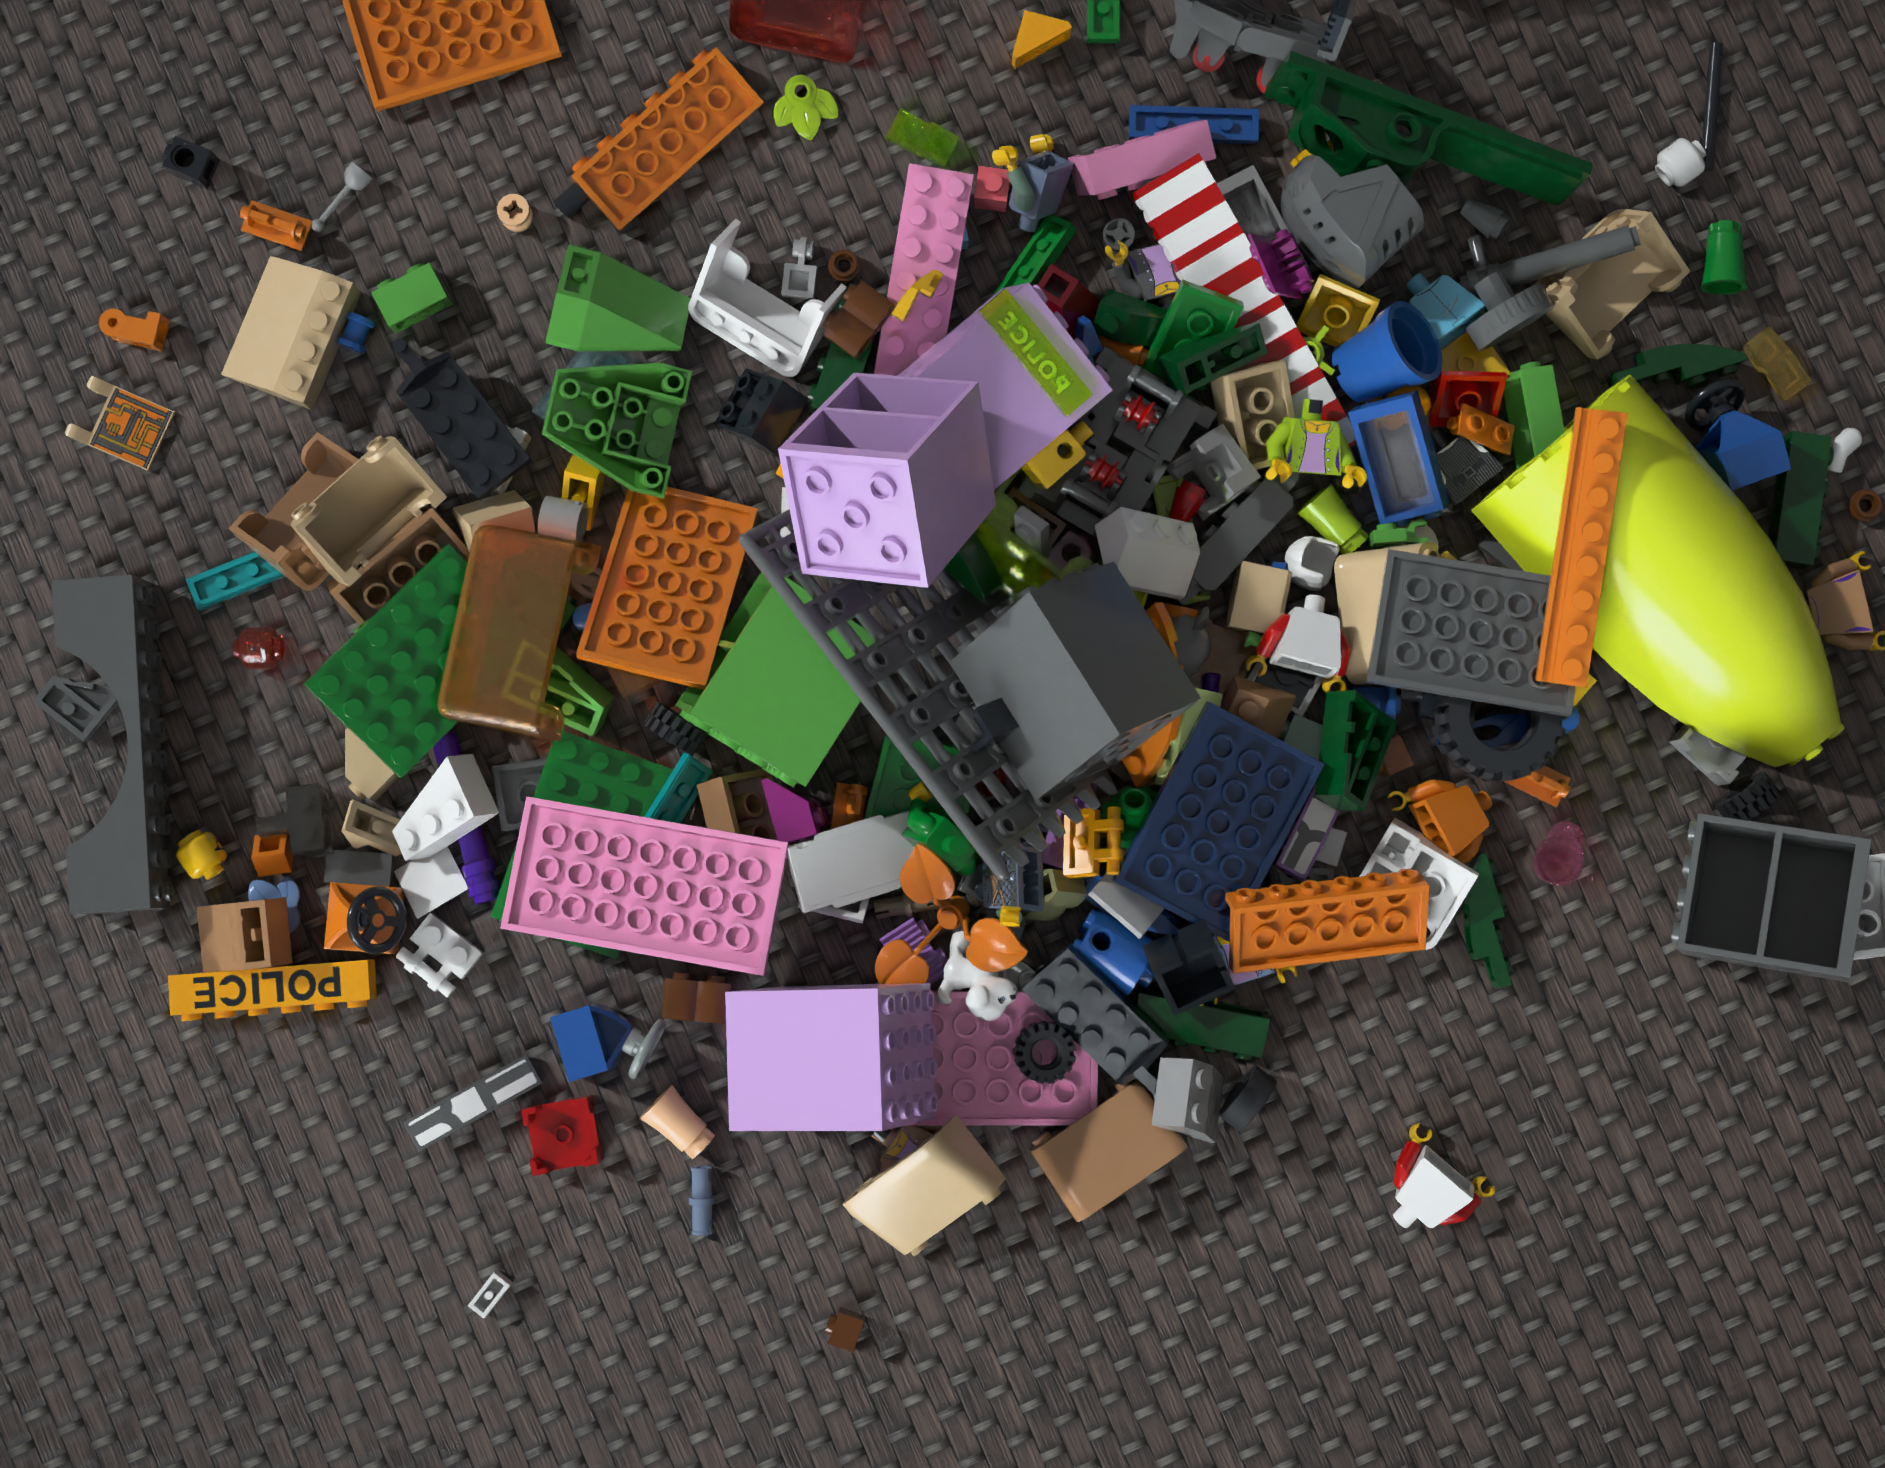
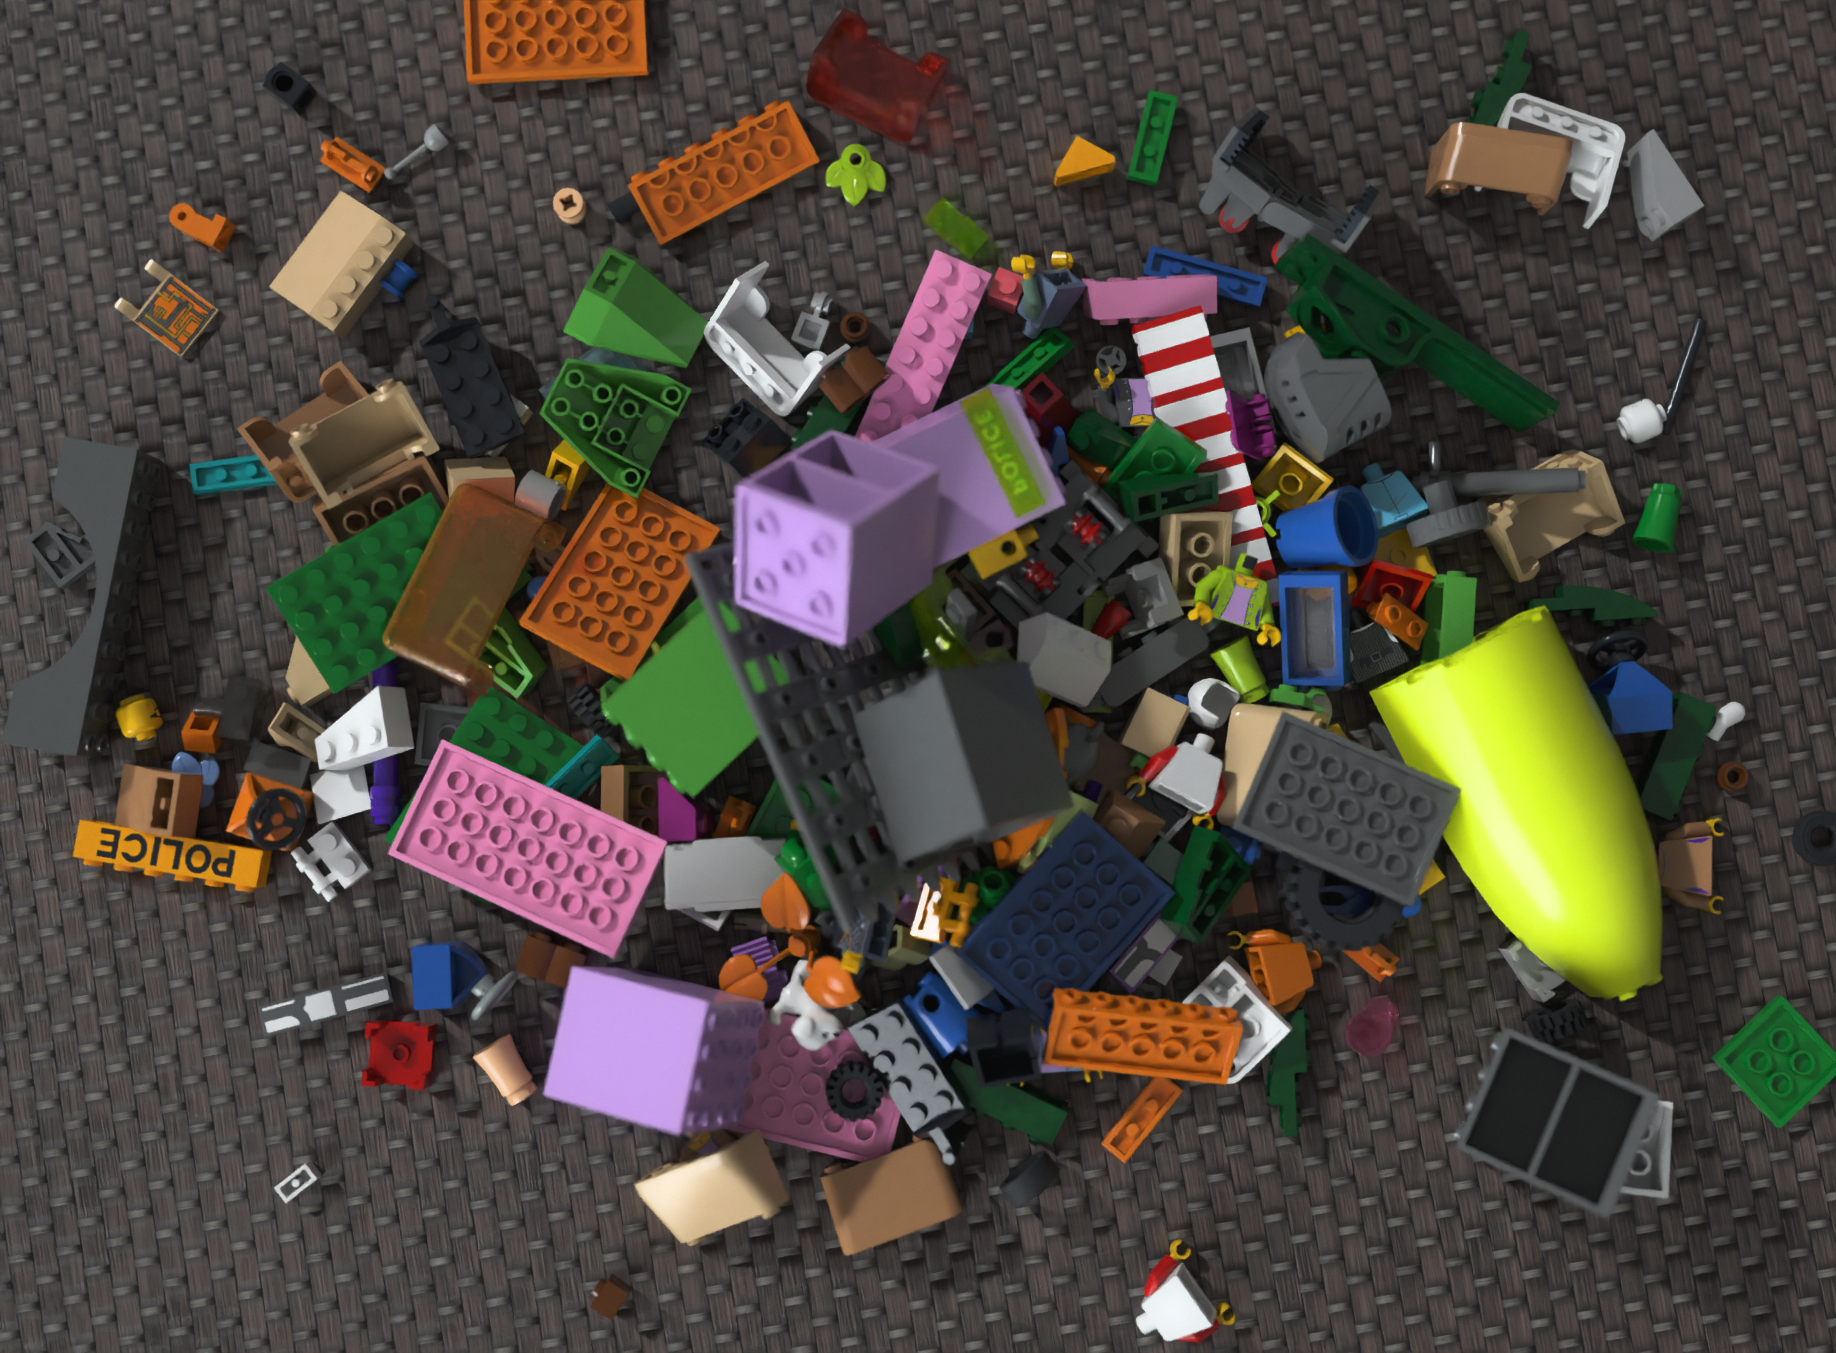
camera: 15 degrees right, 0 degrees up
clear red head [233,627,285,670] -> none
bright green brick [371,263,453,334] -> none
sand blue pin [689,1165,715,1236] -> none
yellow slope [892,269,944,323] -> none
black panel [971,698,1020,753] -> none
light grey slope [1151,1058,1224,1143] -> none
dark grey cone [1460,197,1511,240] -> none
orange plate [1535,407,1628,688] -> none
clear yellow slope [1743,327,1811,401] -> none
none -> orange tile [1100,1076,1183,1164]

